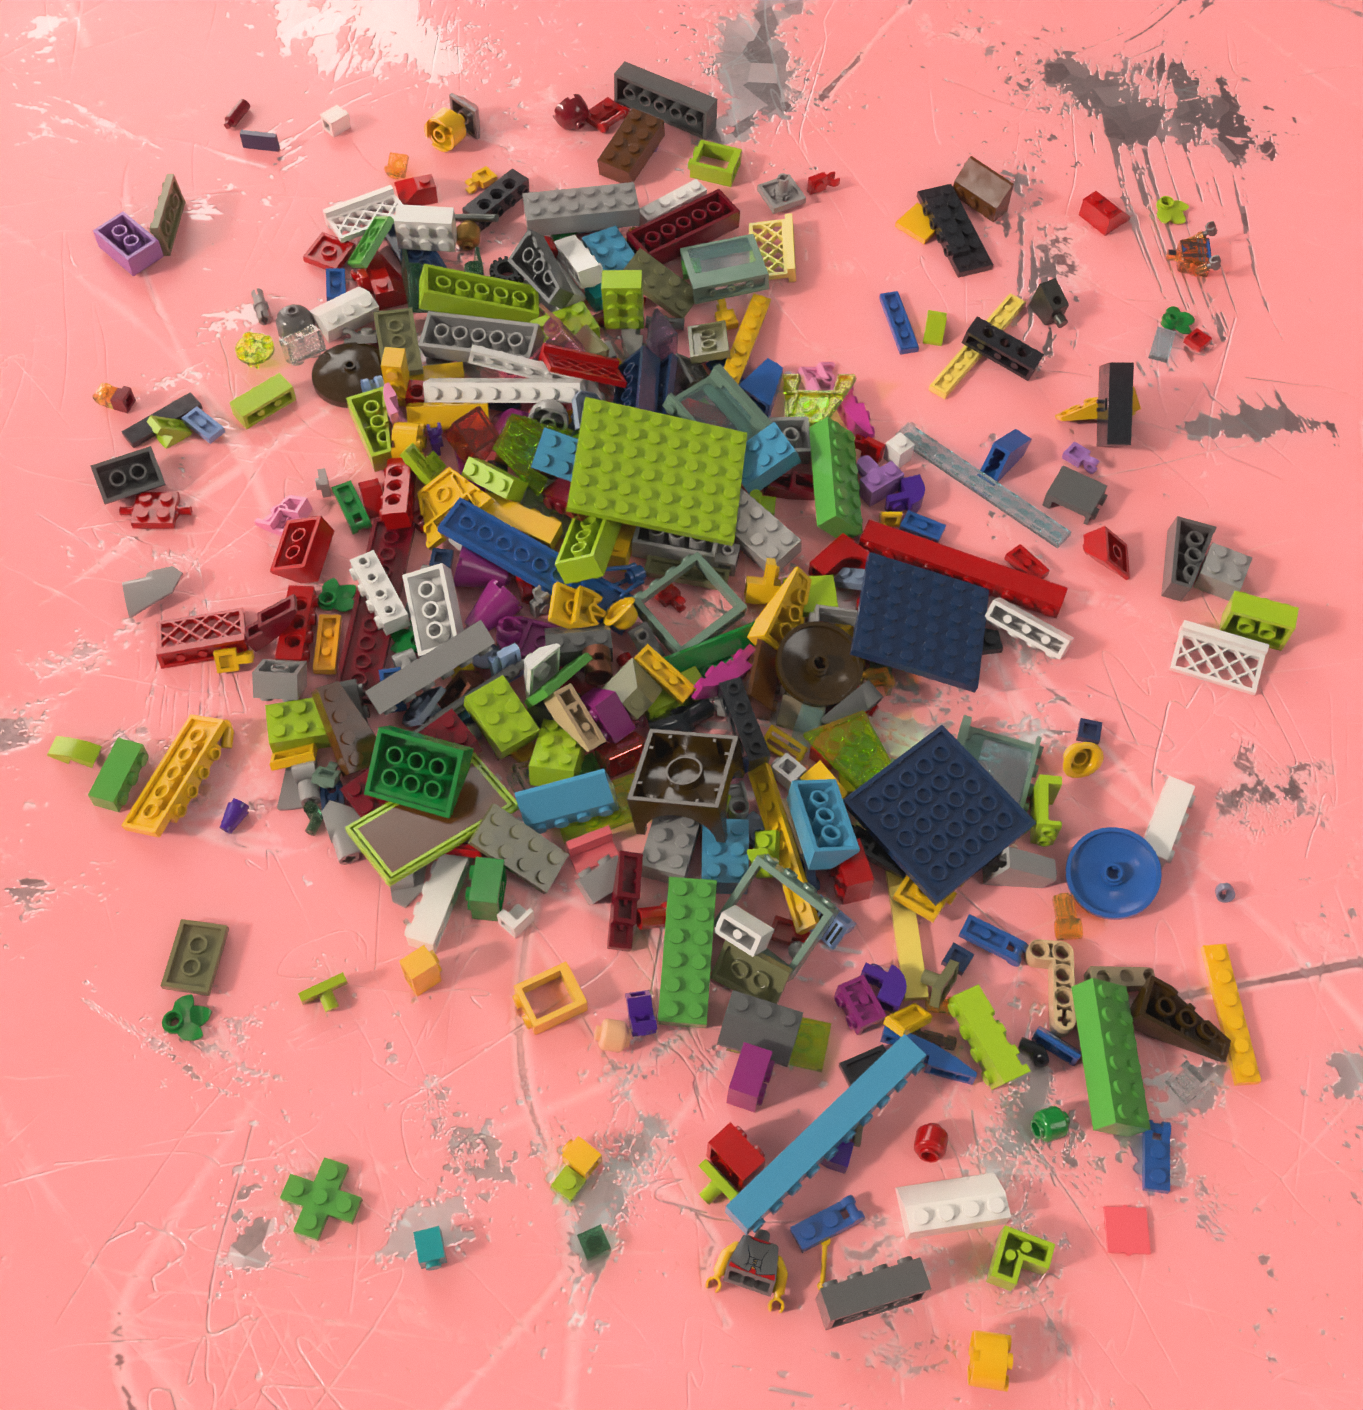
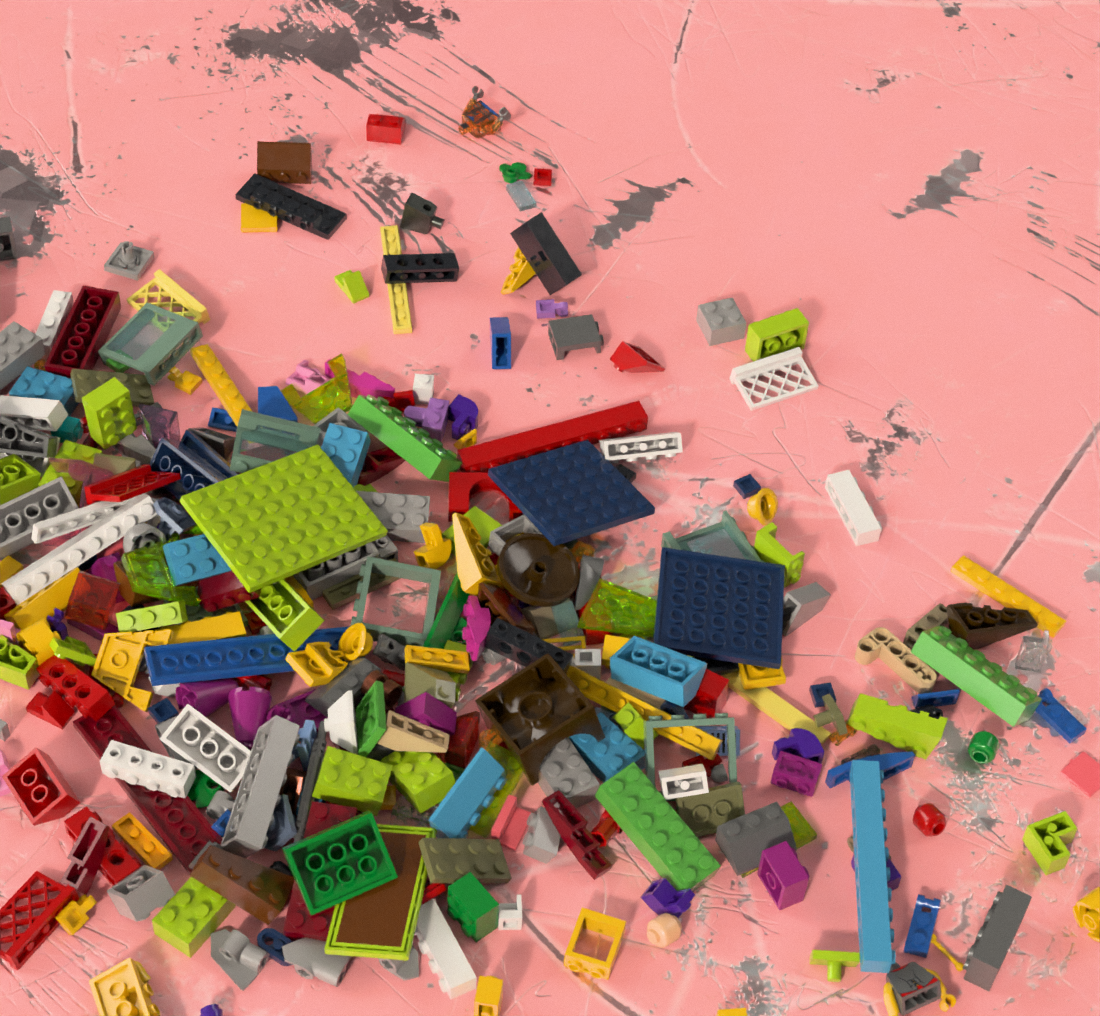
camera: 45 degrees left, 10 degrees down
yellow tile [269,743,318,771] -> none
clear green arm [303,801,323,836] -> none
sand green plate [311,761,341,788] -> none
green plate [318,578,356,612] -> none
green plate [331,480,372,534] -> none
light grey plate [529,585,551,618] -> none
blue plant [606,562,647,598] -> none
black piece [648,698,715,732] -> none
red plate [654,583,686,613] -> none
olive plate [687,320,730,364] -> none
lime window [688,140,742,187] -> none
red brick [706,1122,766,1193] -> none
red plate [807,171,840,195] -> none
sand blue plate [834,567,865,590] -> none
black tile [838,1044,886,1087] -> none
blue tile [879,291,919,355] -> none
yellow tile [883,1003,933,1037] -> none
clear light blue plate [895,422,1071,549] -> none
white slope [895,1173,1011,1240] -> none
blue plate [899,510,946,543] -> none
blue plate [958,914,1029,967] -> none
red plate [1004,544,1050,579] -> none
clear yellow piece [1052,893,1083,940] -> none
blue dish [1065,827,1162,920] -> none
lime plate [1156,196,1189,224] -> none
dark grey wedge [1161,516,1217,602] -> none
hinge [1215,882,1236,903] -> none

